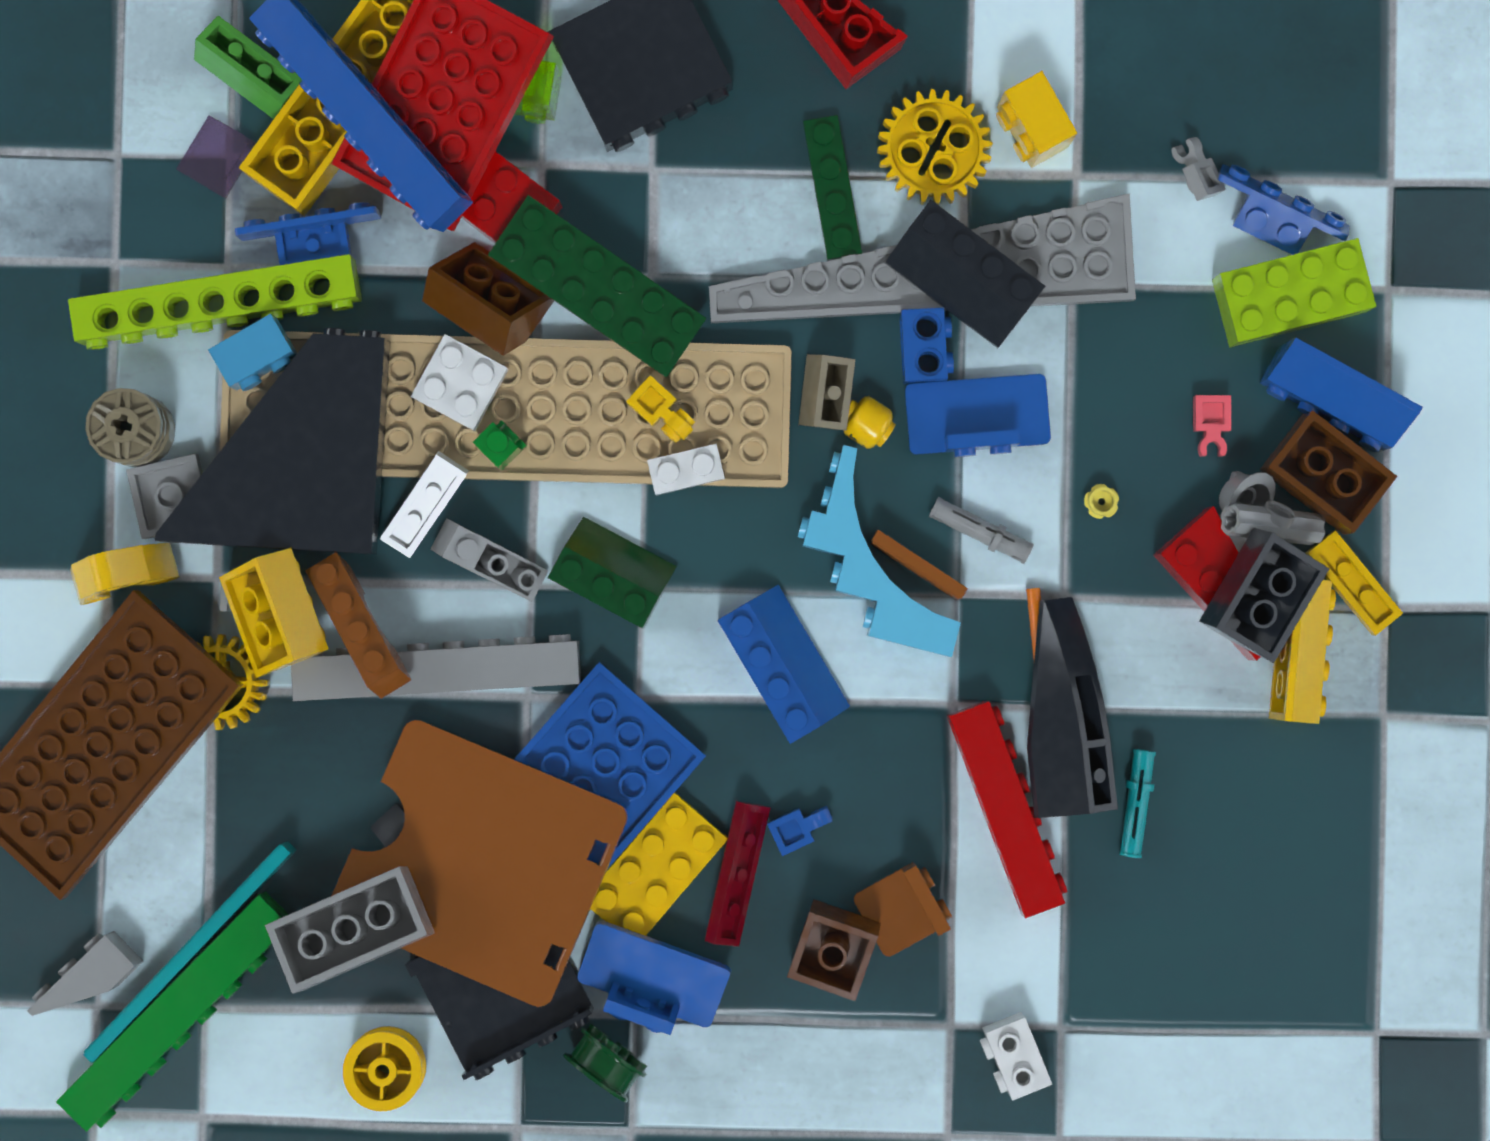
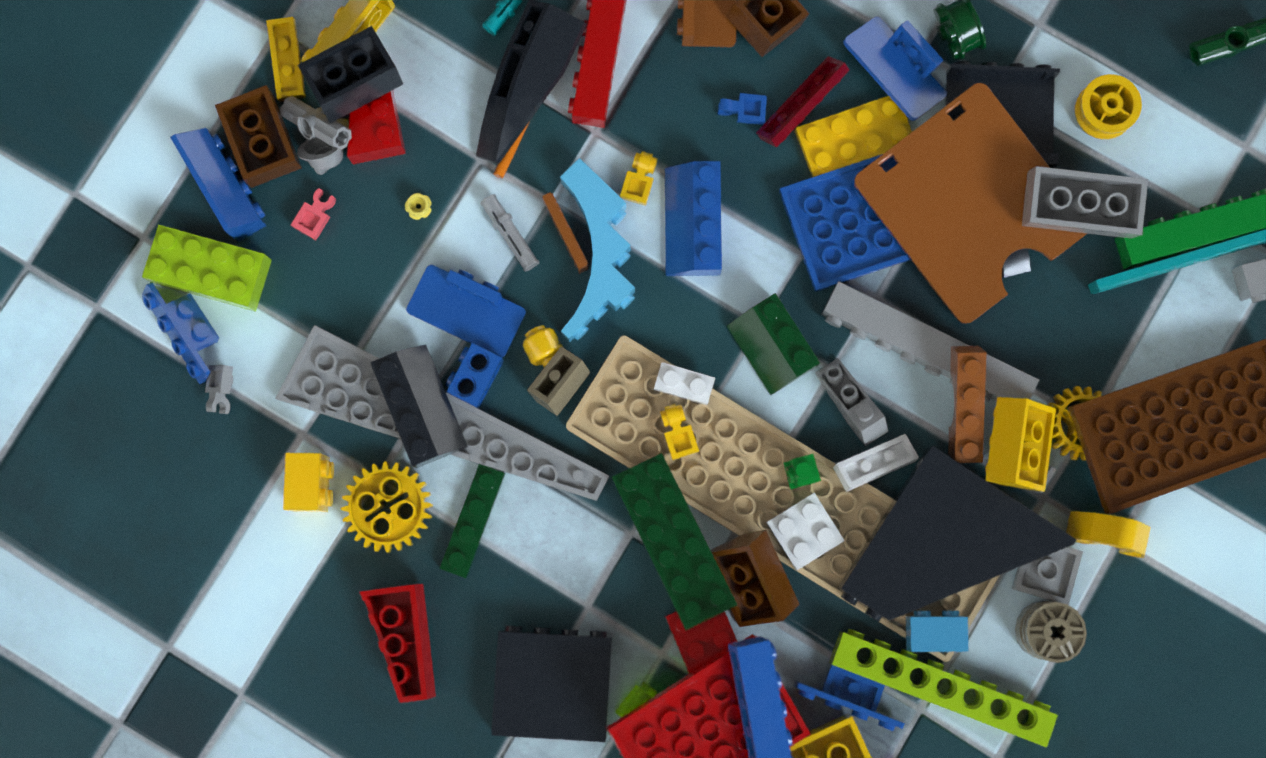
camera: 150 degrees left, 5 degrees down
none -> yellow plate [620,151,657,206]

